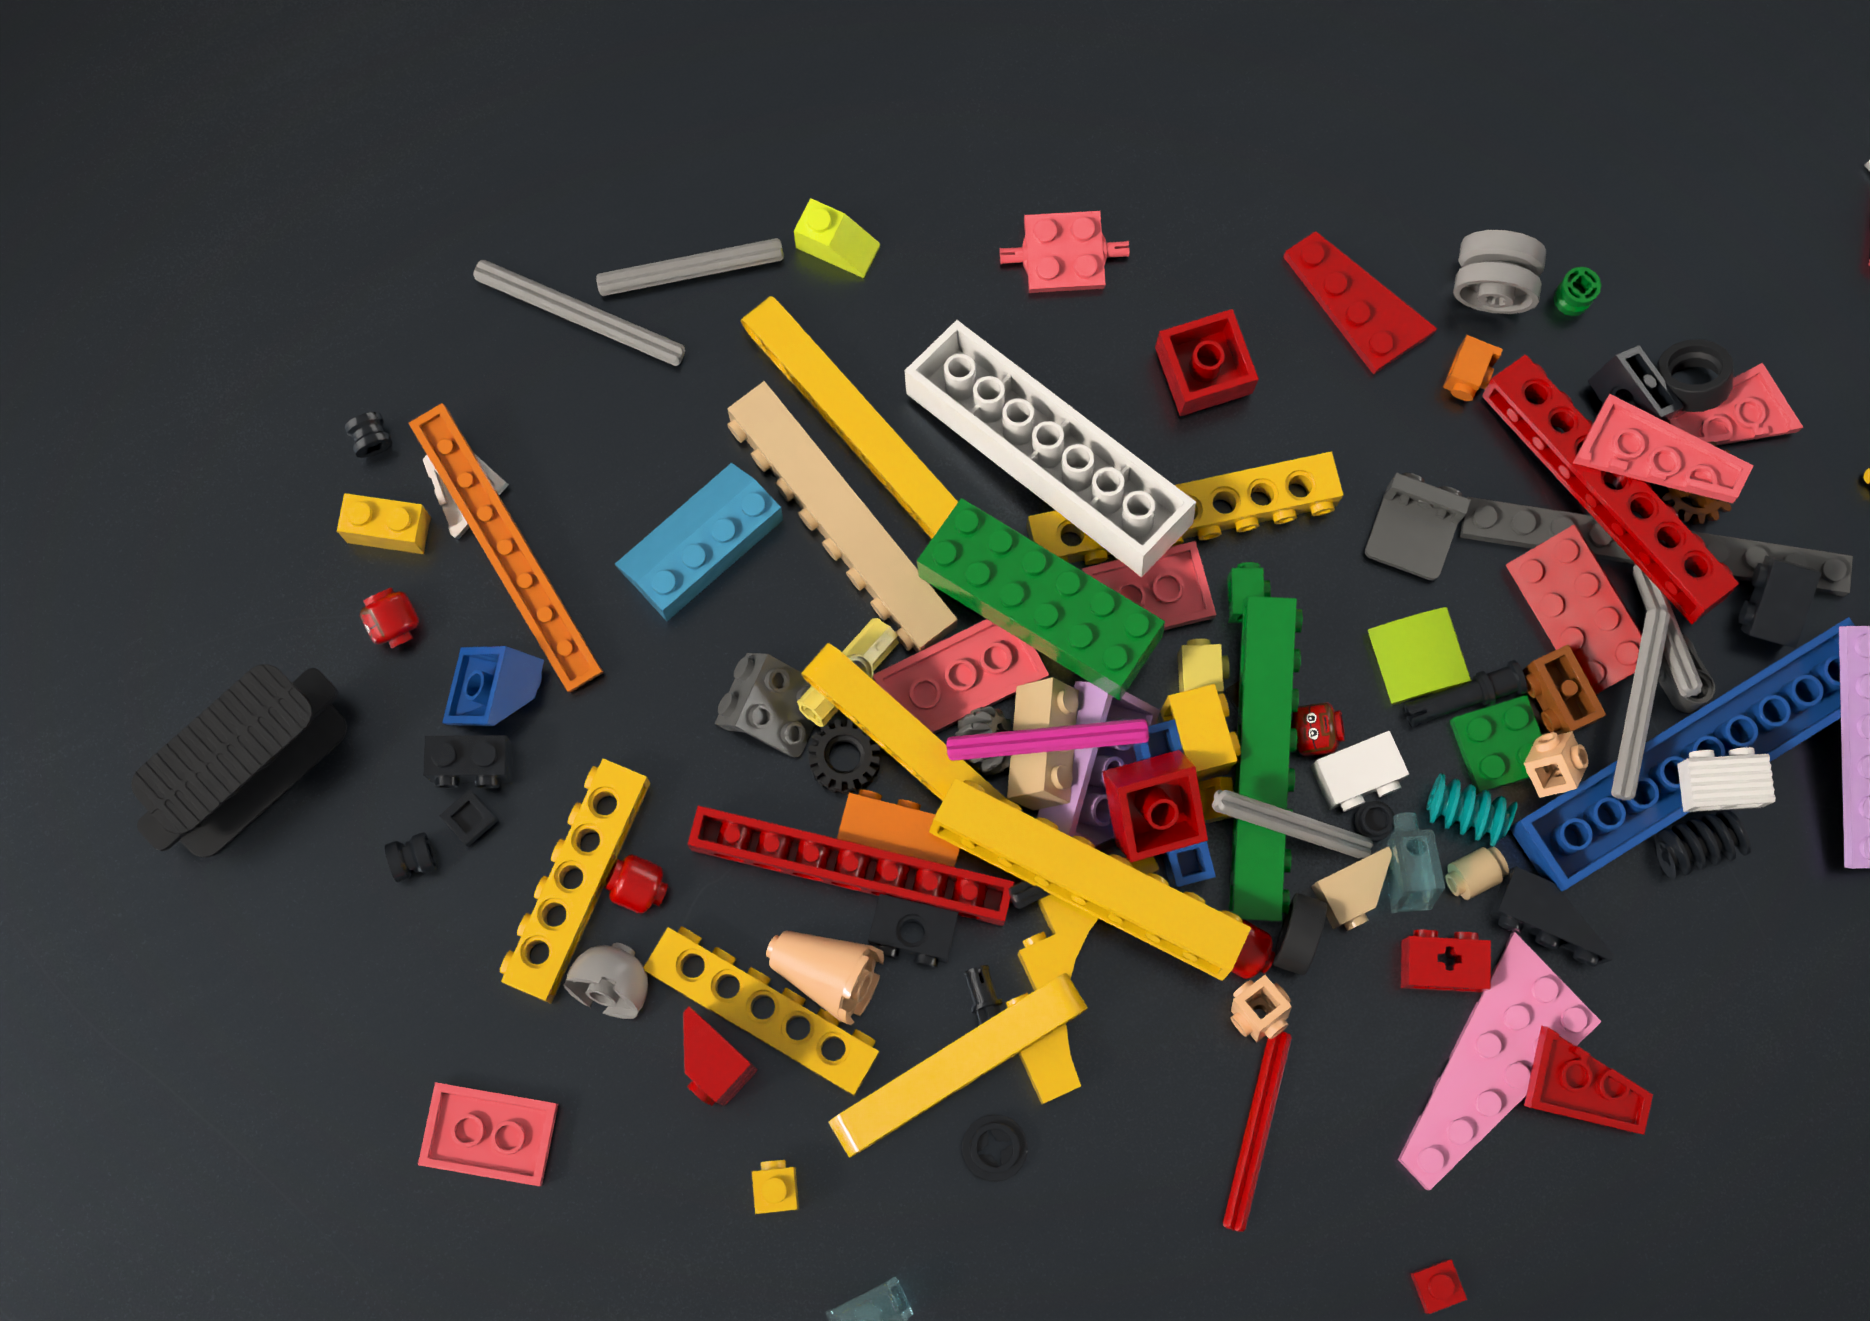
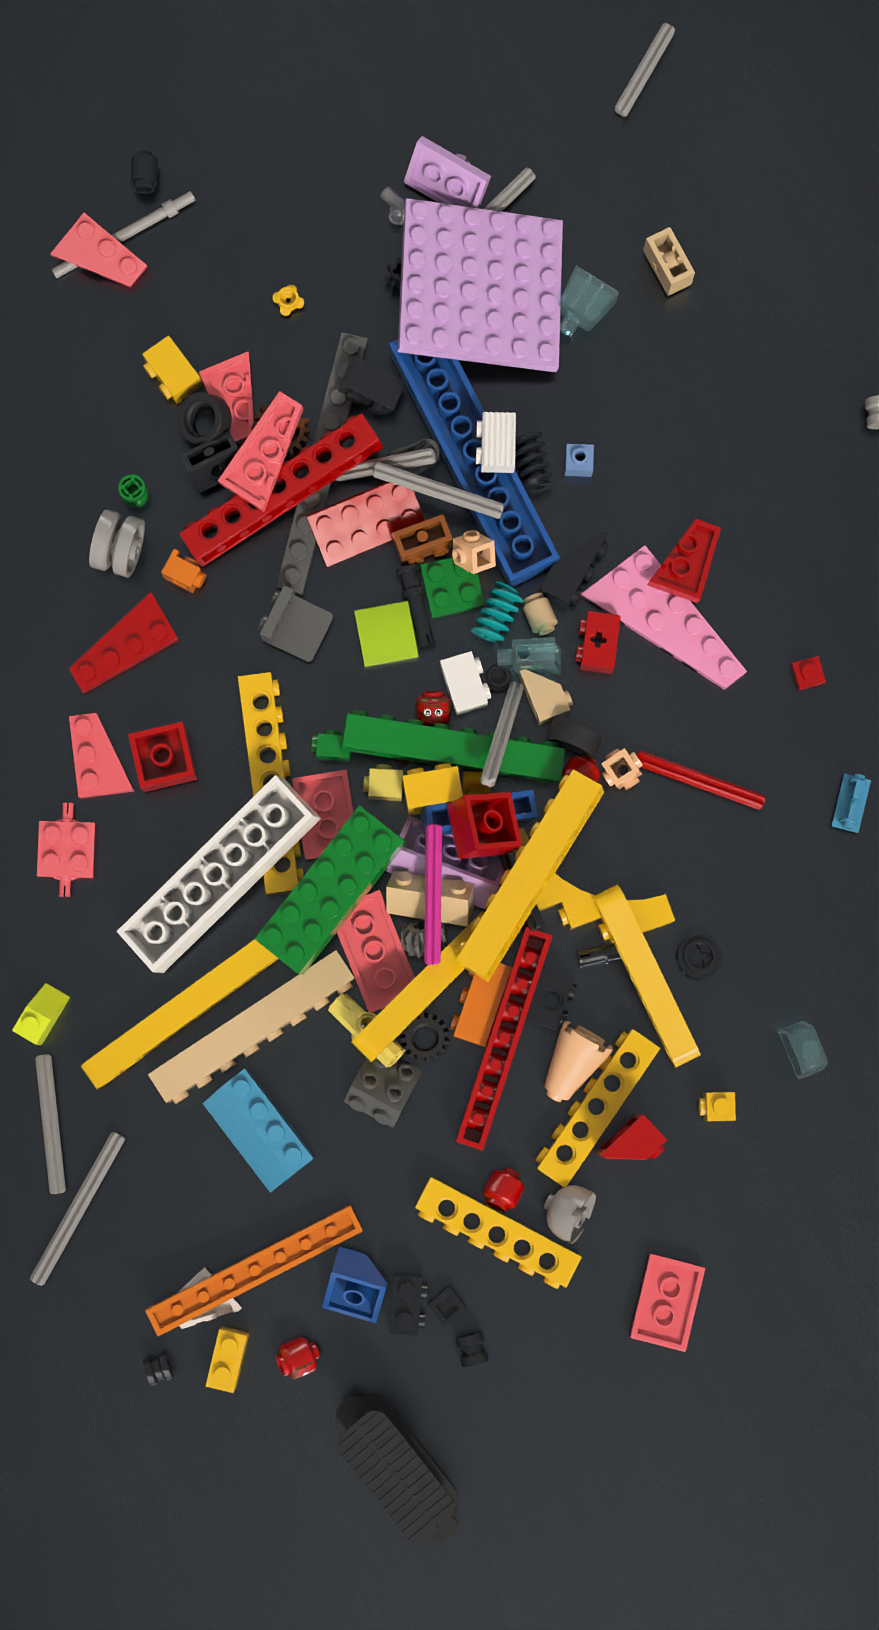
camera: 85 degrees left, 5 degrees up
none -> coral wing [69,713,134,799]
none -> yellow brick [142,335,203,404]
none -> medium blue plate [565,444,594,477]

